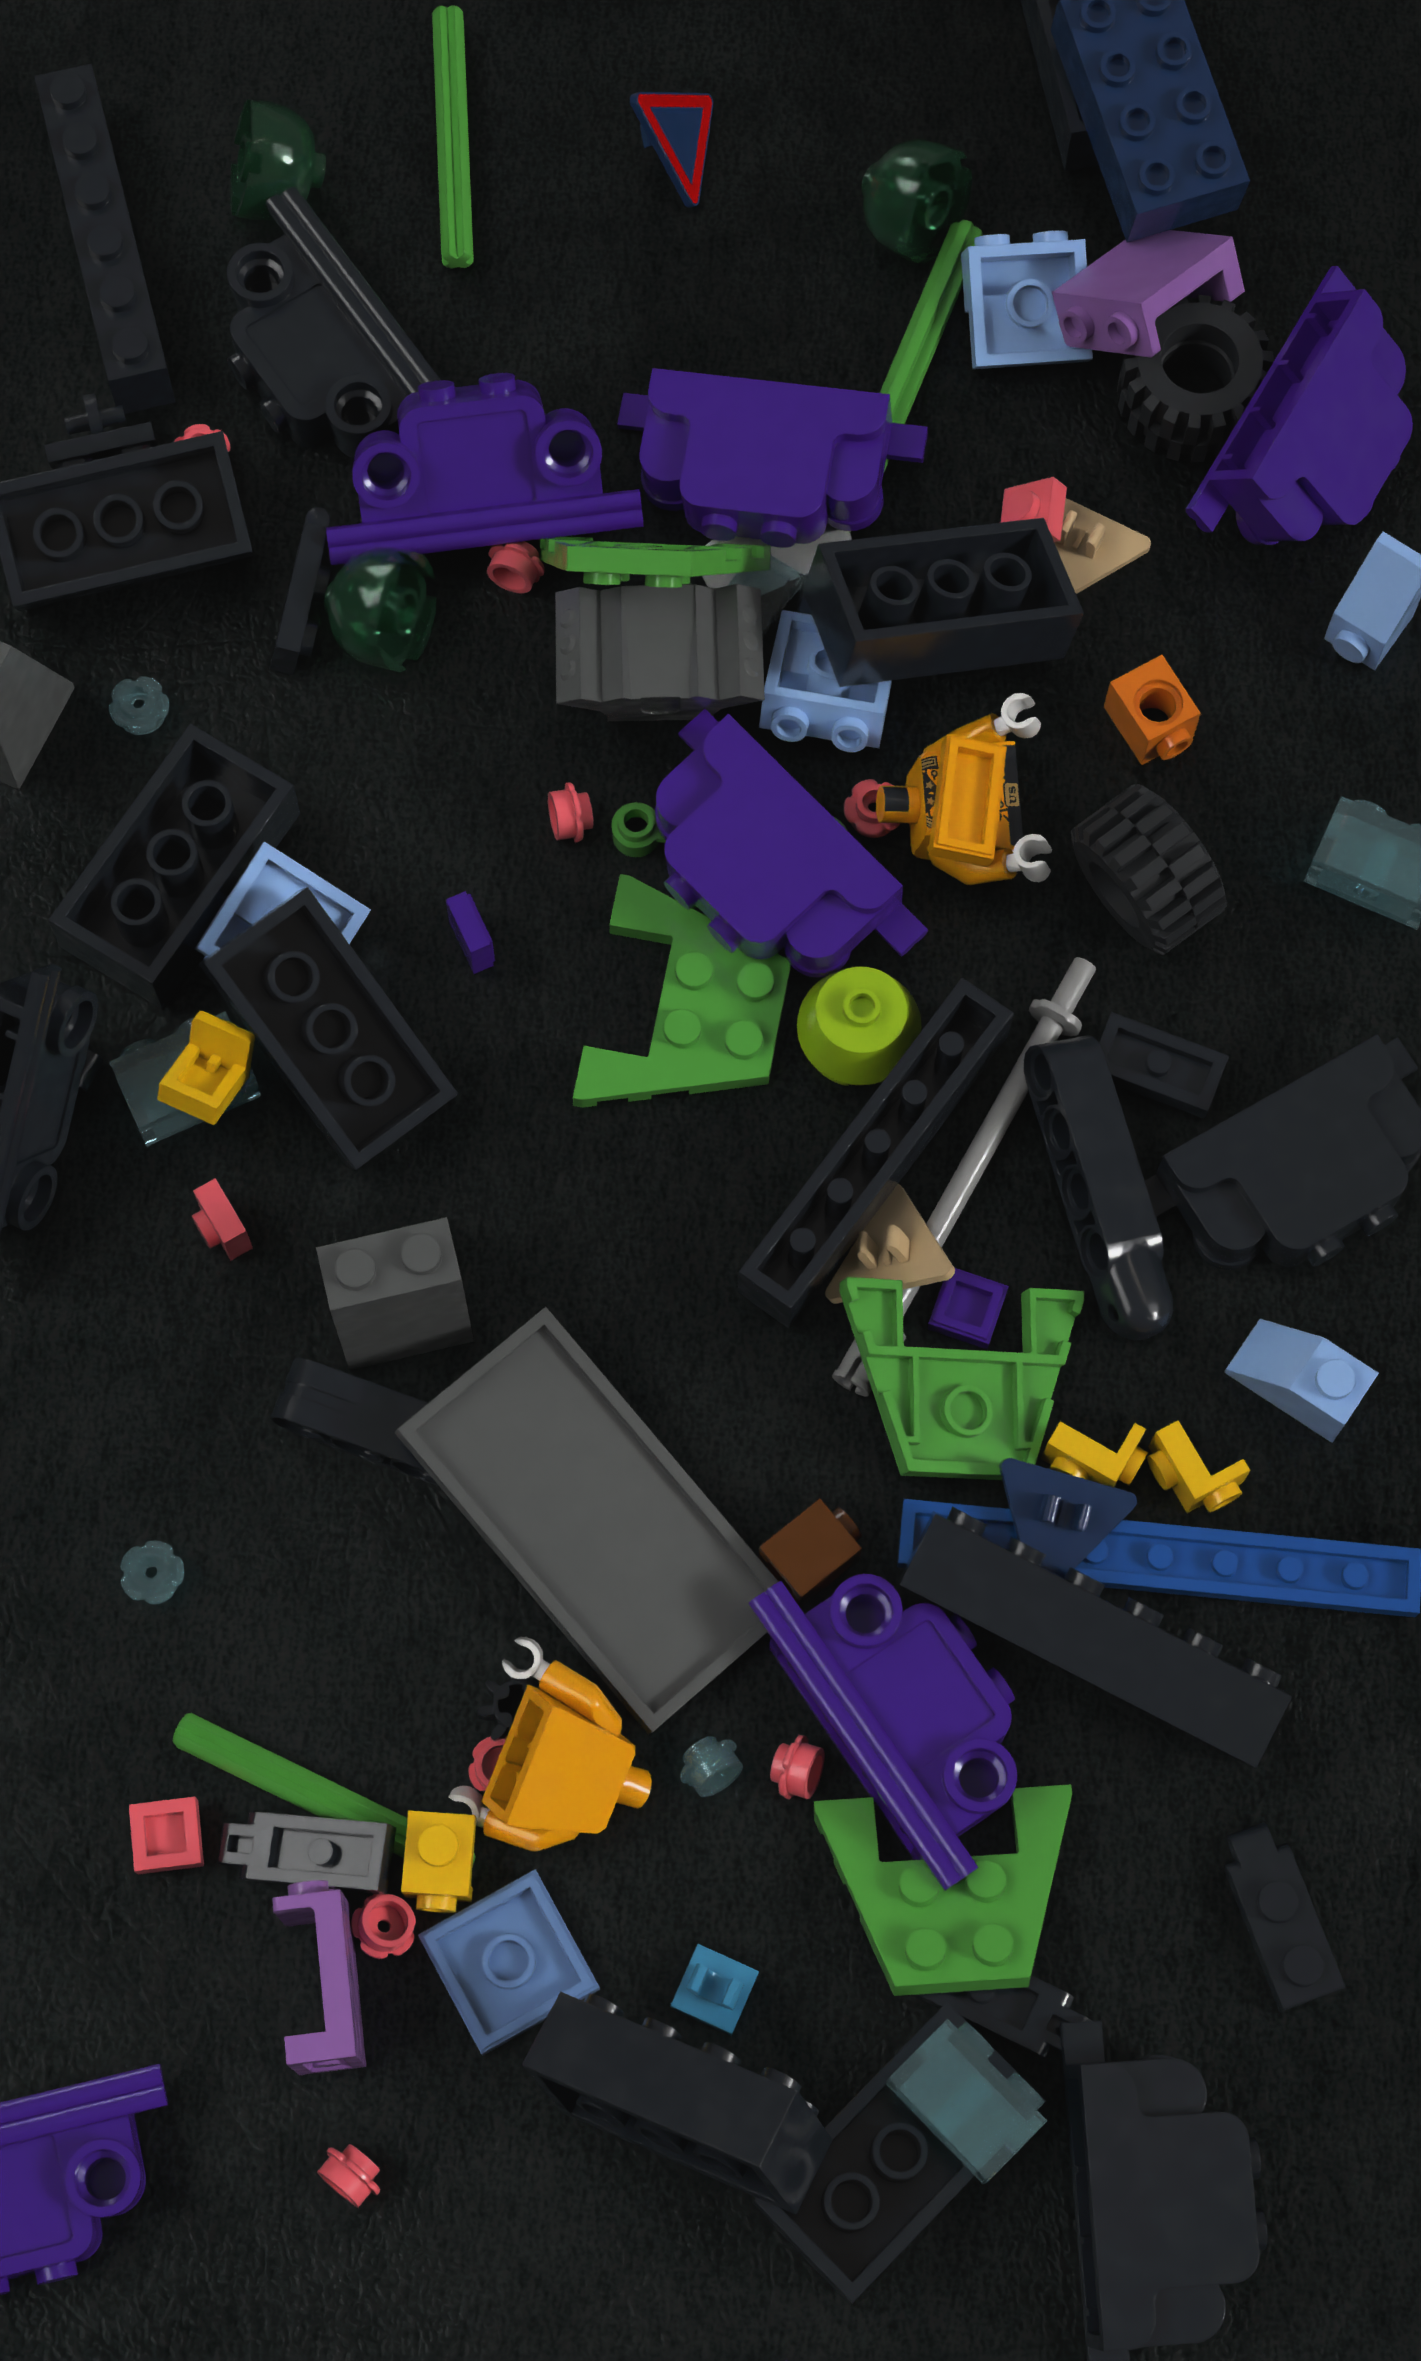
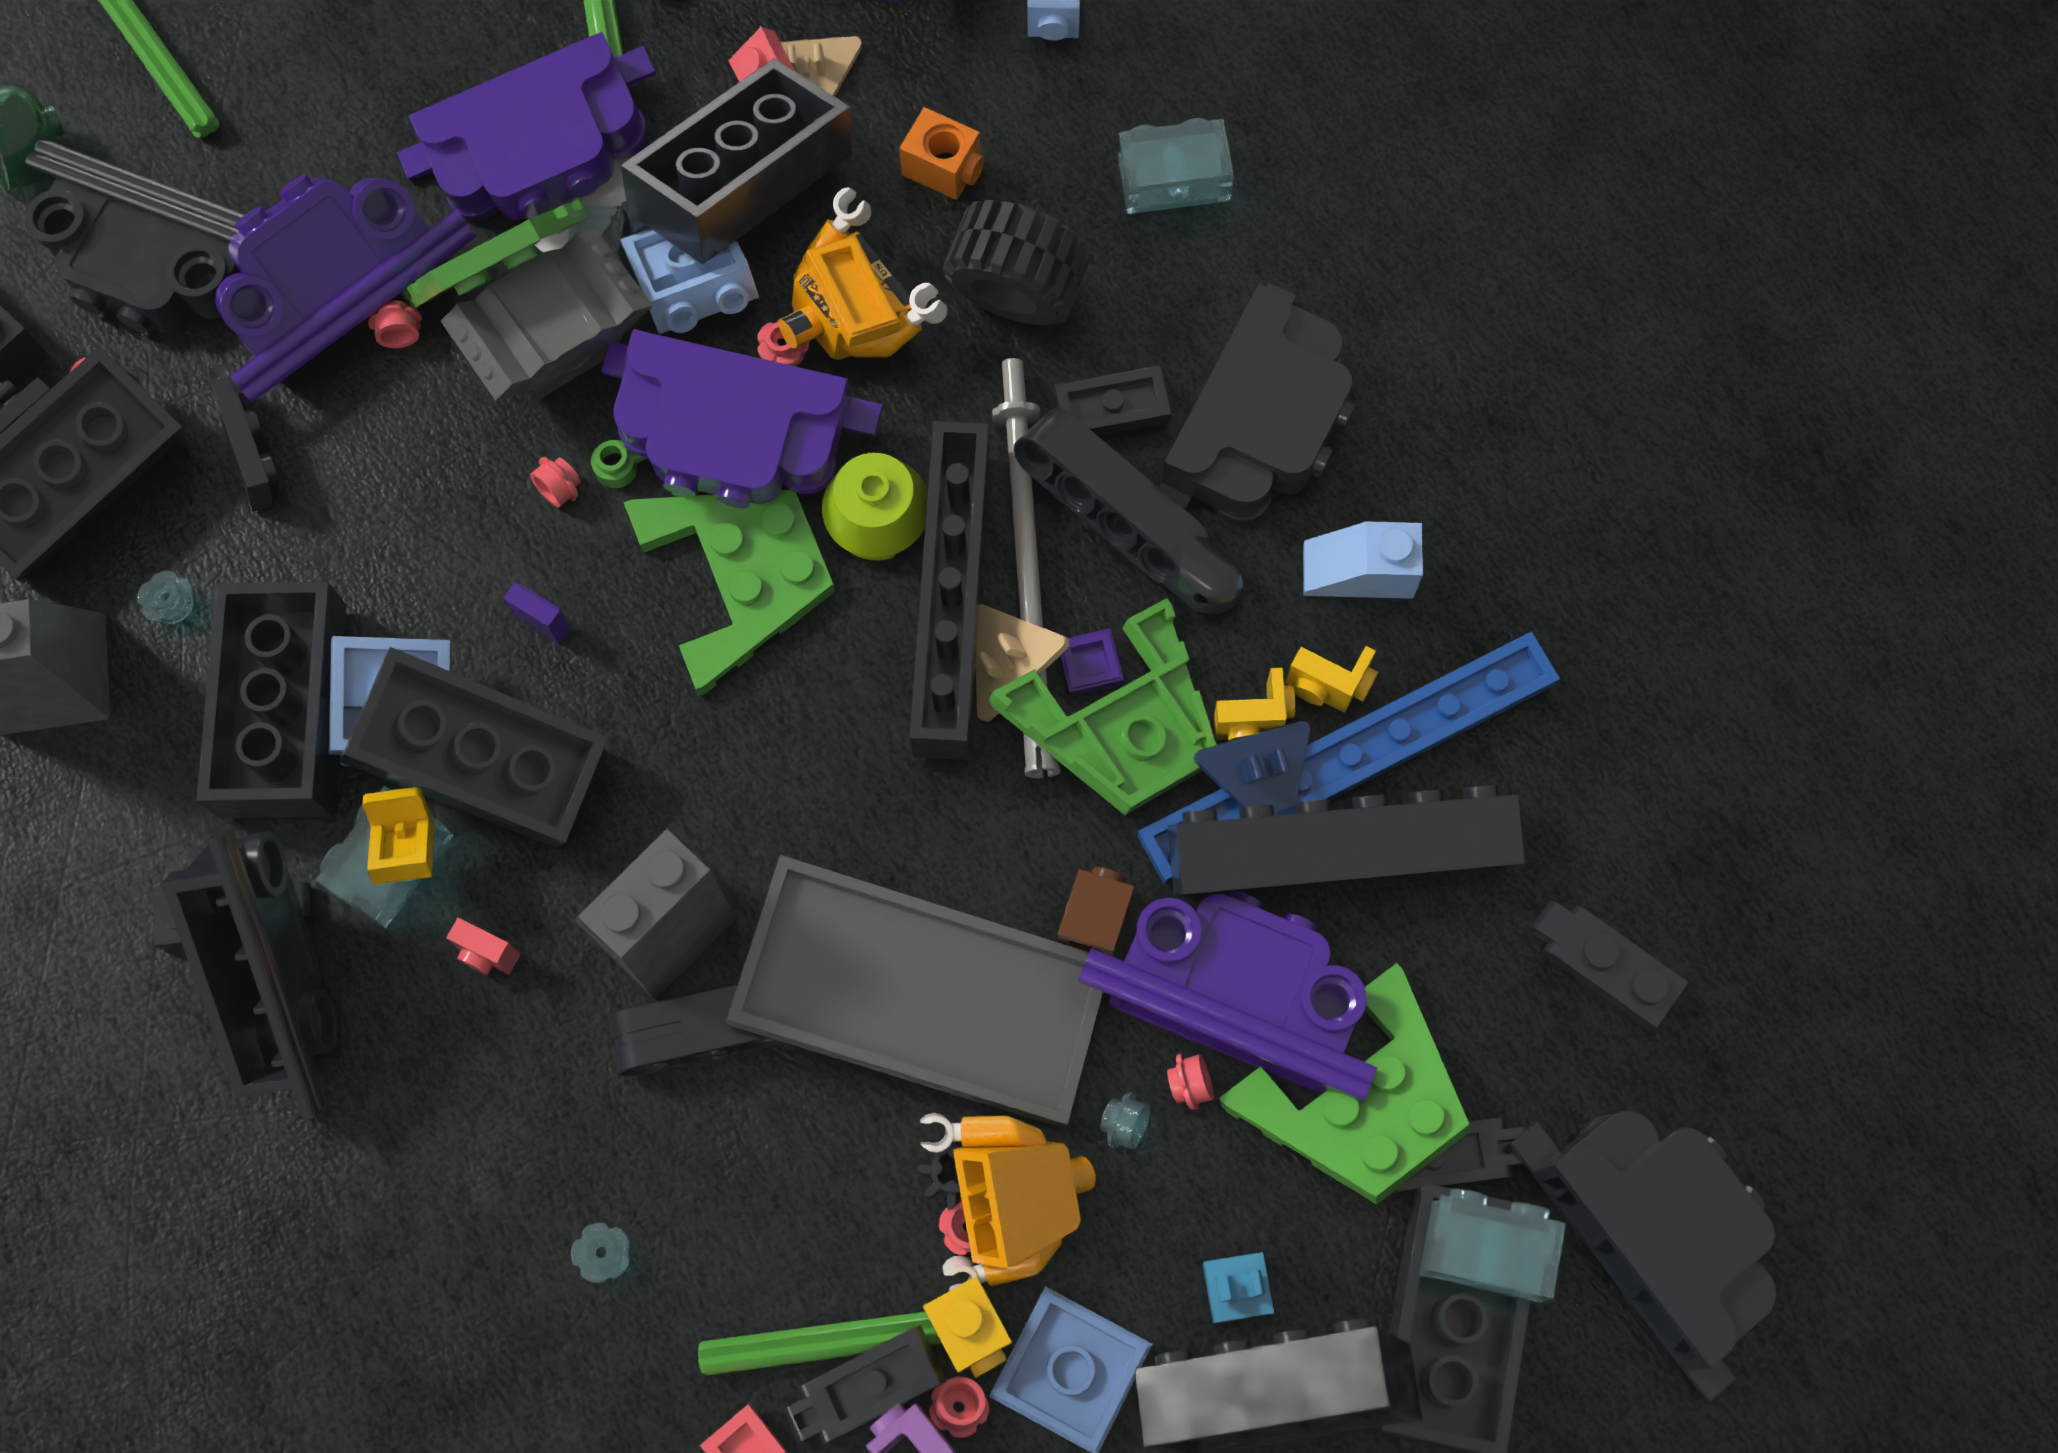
camera: 30 degrees left, 0 degrees up
clear green cylinder [324,547,437,673] -> none

